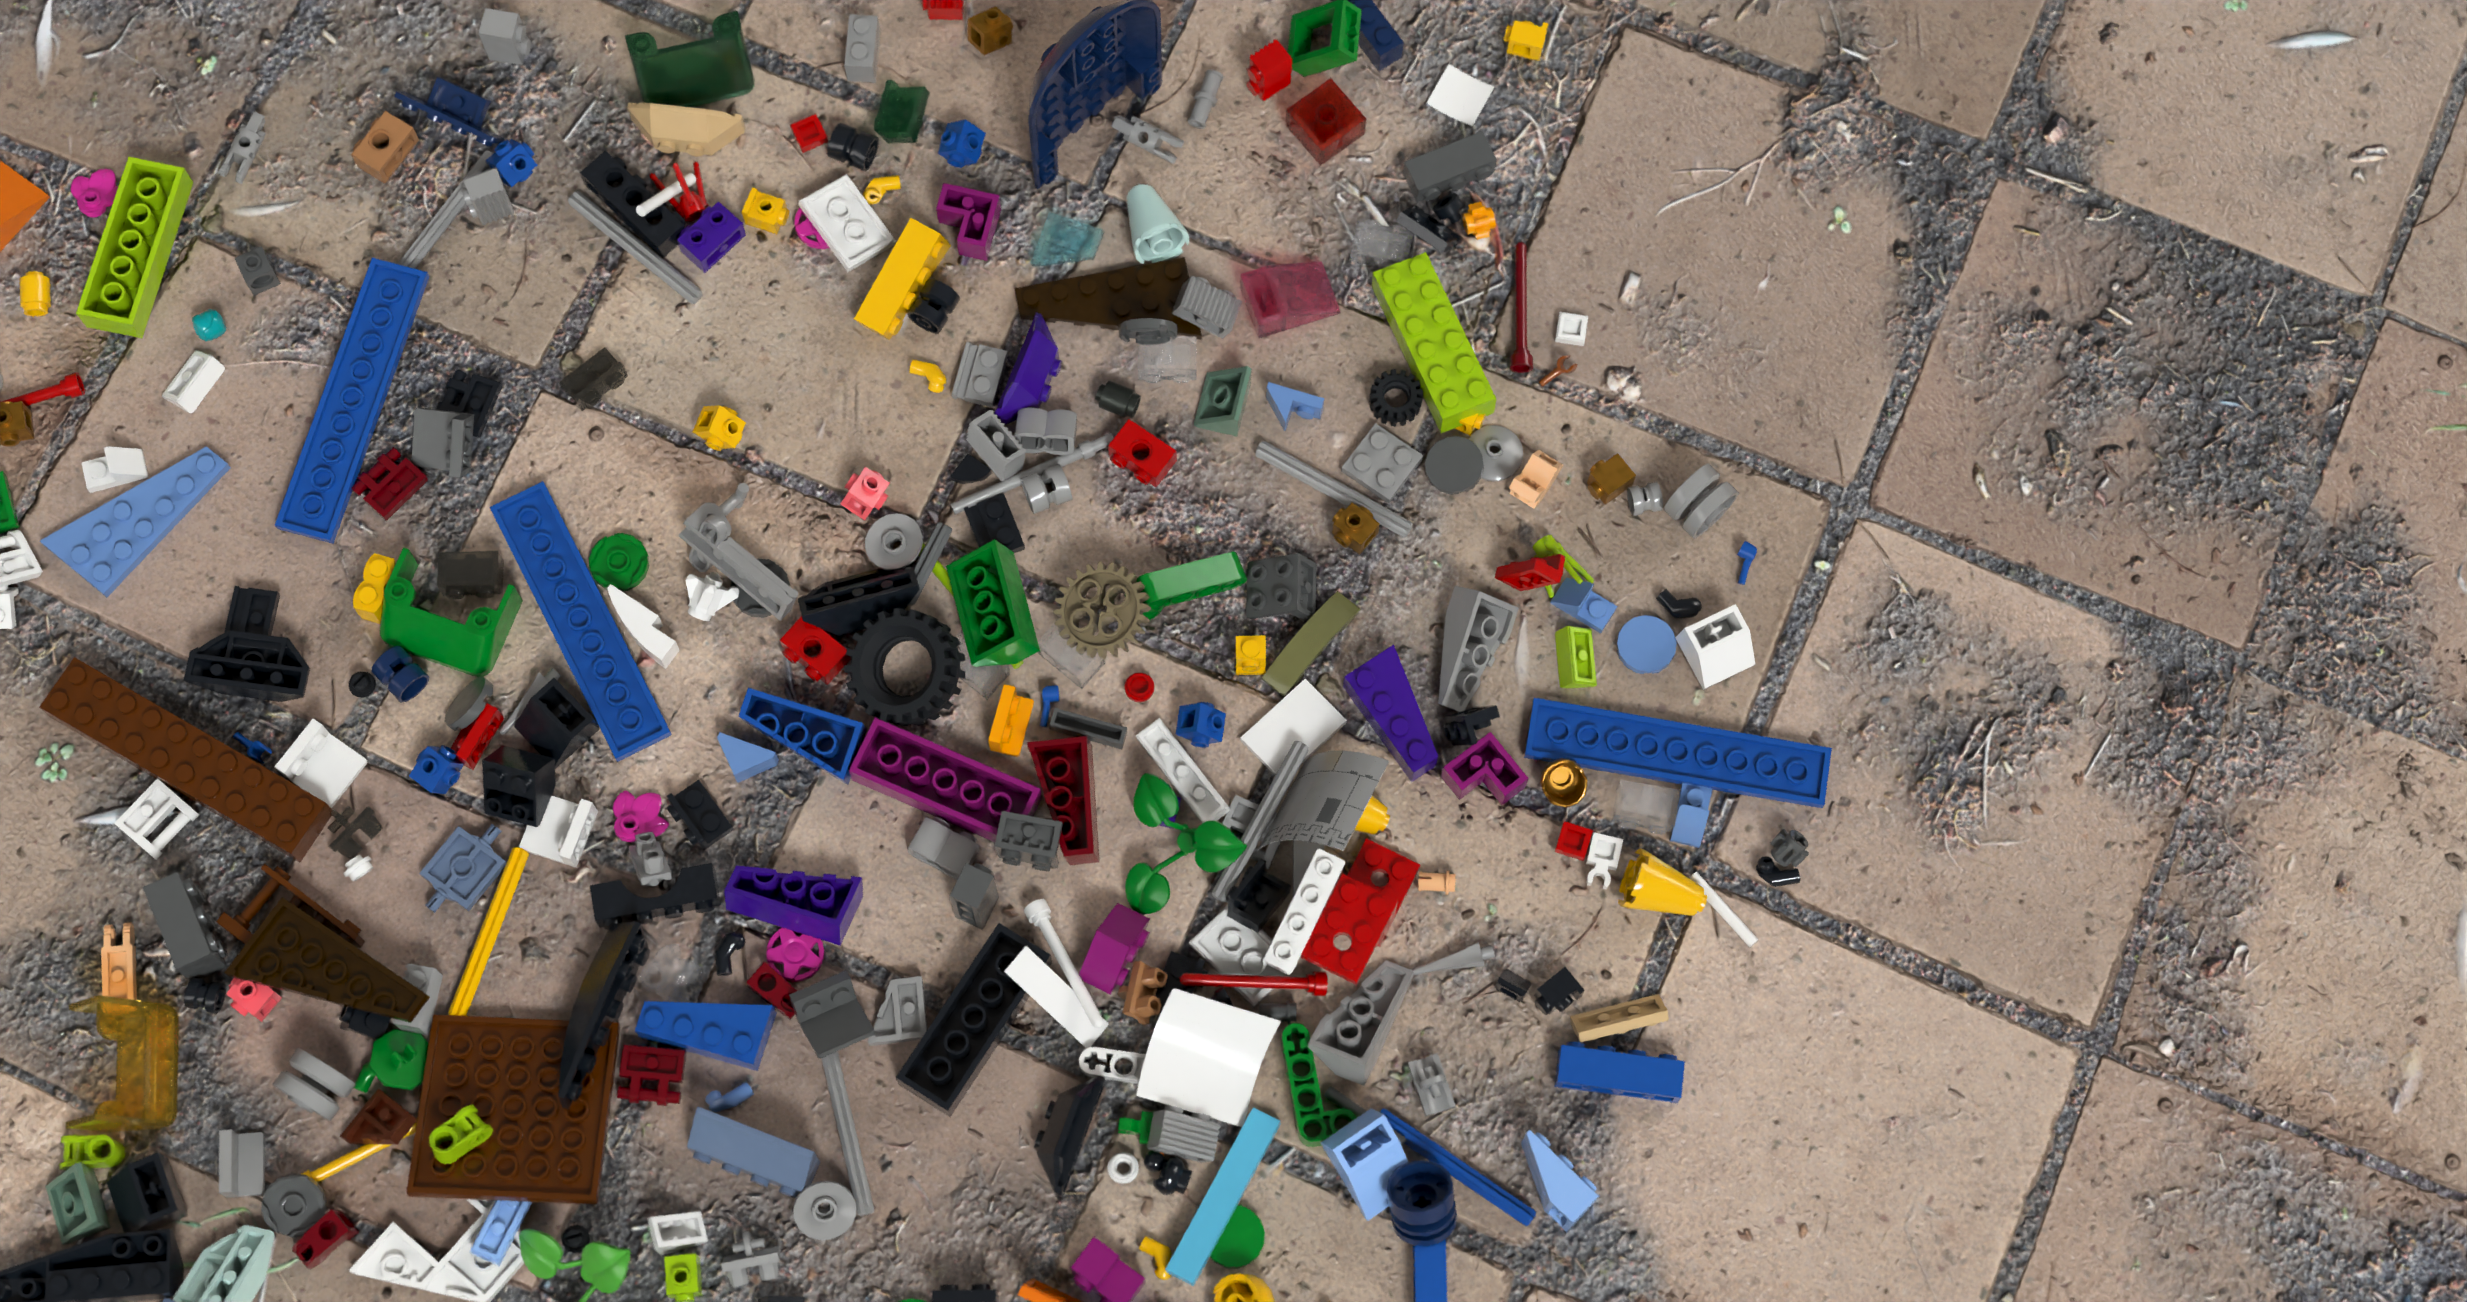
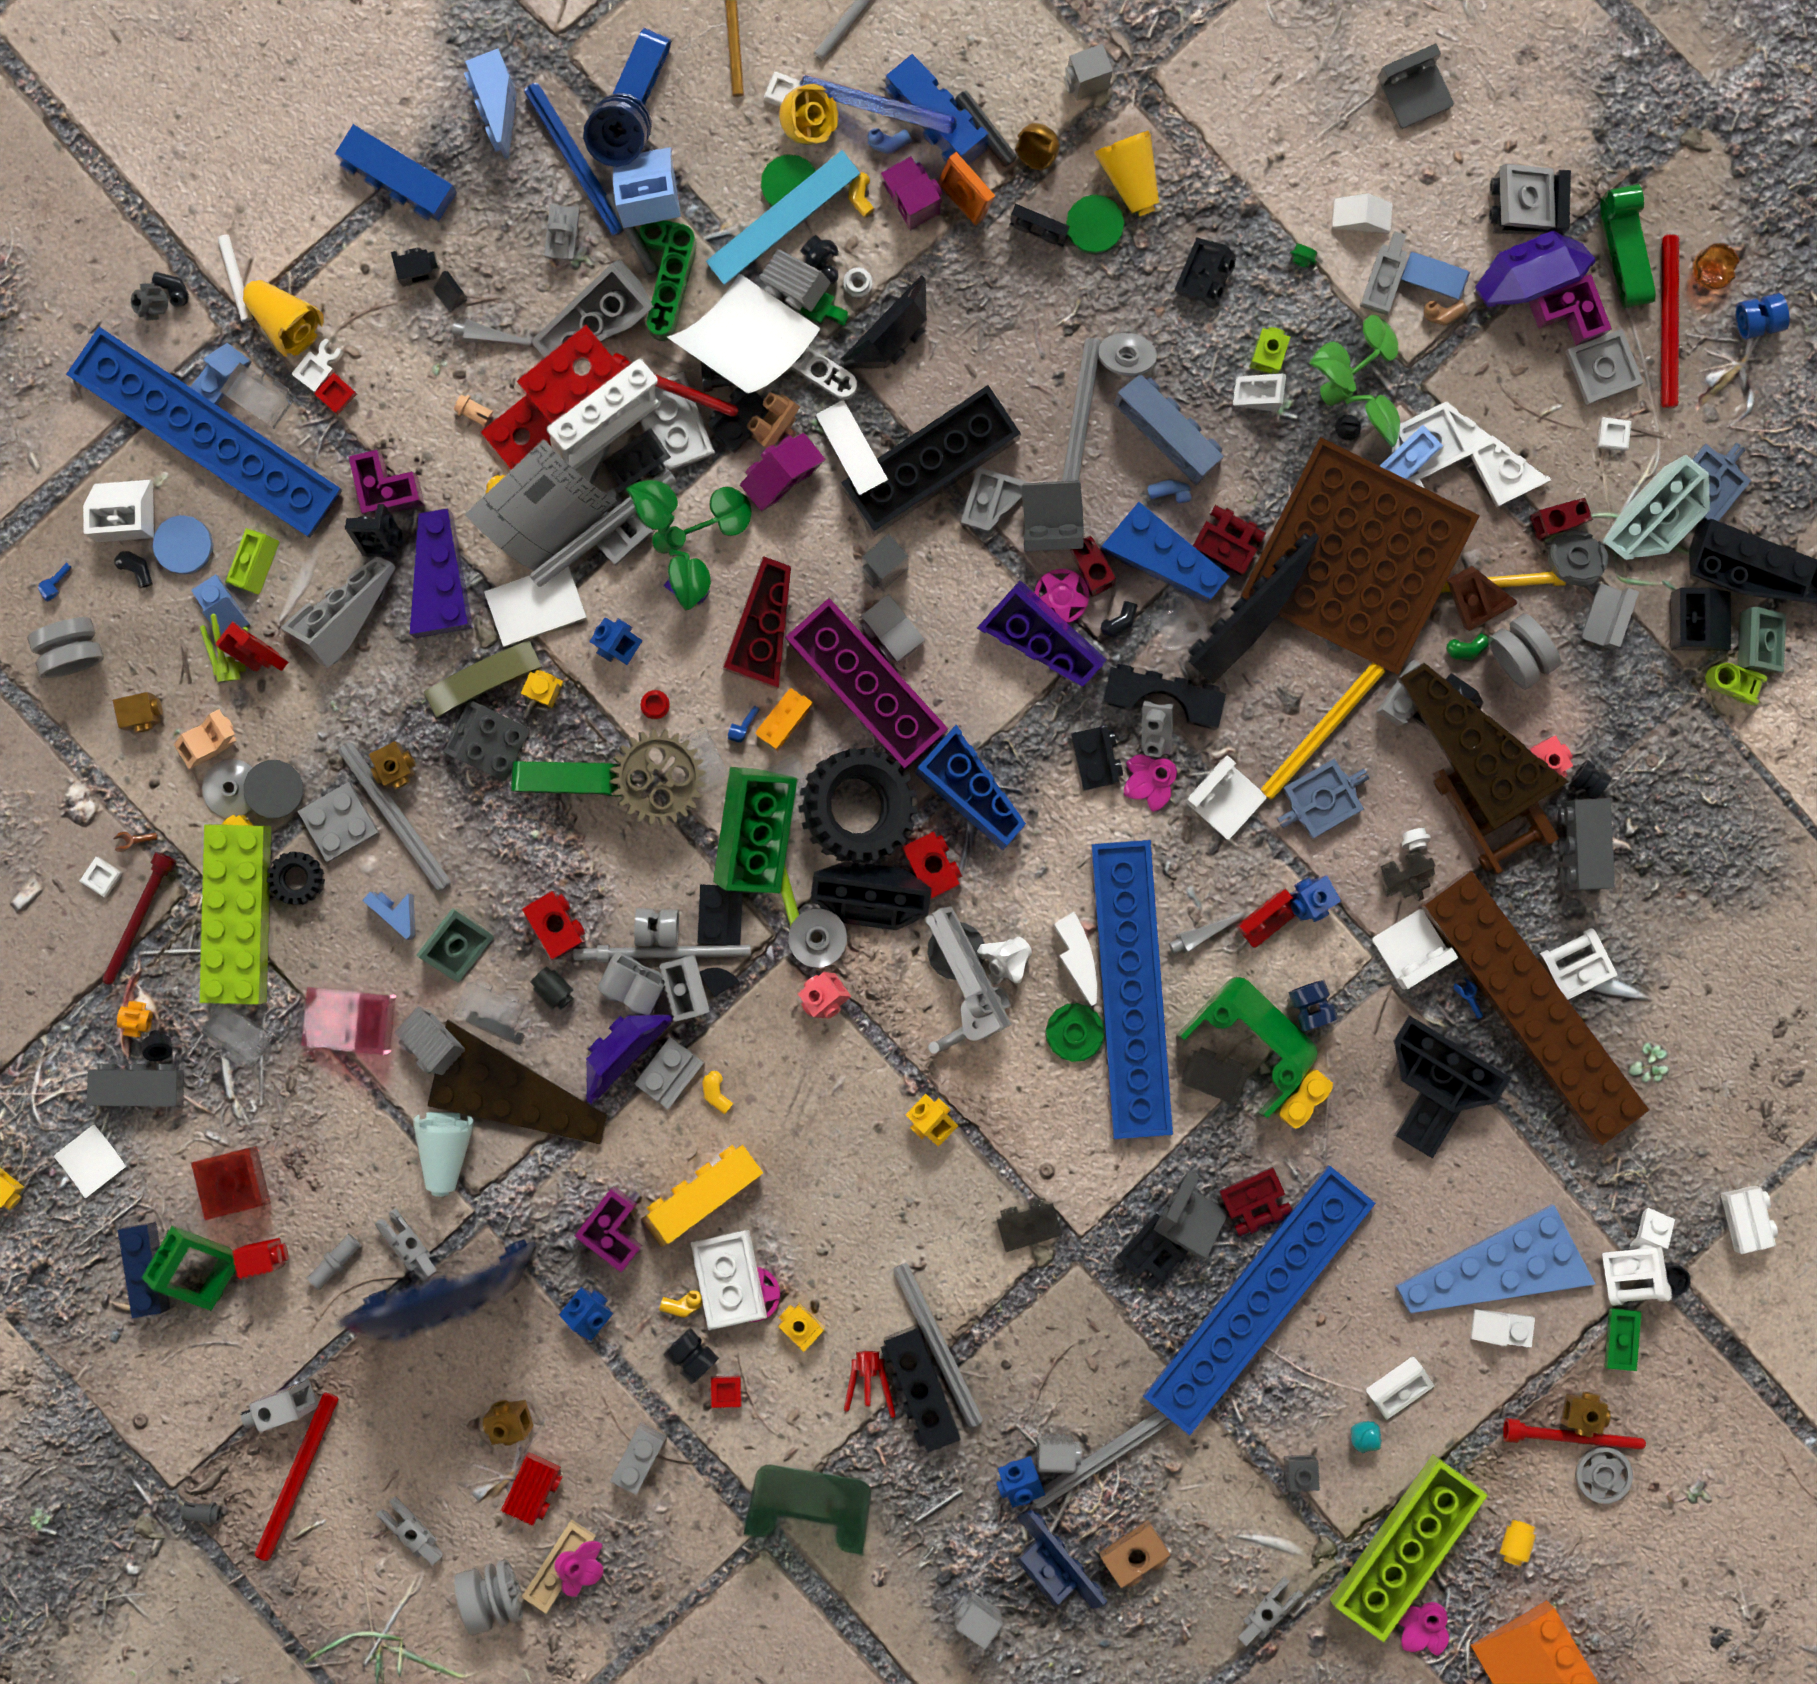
camera: 155 degrees left, 15 degrees up
clear yellow windscreen [66,995,179,1132] -> none
light nougat hinge [101,922,137,1010] -> none
black piece [349,672,376,698] -> none
green piece [369,1029,429,1090] -> none
lime piece [429,1105,493,1164] -> none
dark grey tile [444,677,493,731] -> none
black slope [482,745,556,827] -> none
black slope [514,678,600,769] -> none
tan wedge [628,103,745,157] -> none
white bar [636,173,696,217] -> none
dark purple brick [677,201,746,273] -> none
medium blue slope [717,732,779,783] -> none
light grey hips [721,1231,781,1287] -> none
clear green bracket [874,80,930,143] -> none
black wheel [907,279,960,334] -> none
dark grey axle [909,522,952,605] -> none
dark grey bracket [994,811,1063,871] -> none
white piece [1024,899,1104,1028] -> none
clear light blue wing [1030,212,1104,267] -> none
dark grey piece [1050,708,1128,750] -> none
white tile [1135,718,1231,823] -> none
dark grey pin [1259,1000,1297,1024] -> none
black plate [1396,205,1461,253] -> none
pearl gold hair [1540,758,1588,808] -> none
tan plate [1570,994,1669,1043] -> none
light grey wheel [1627,482,1663,516] -> none

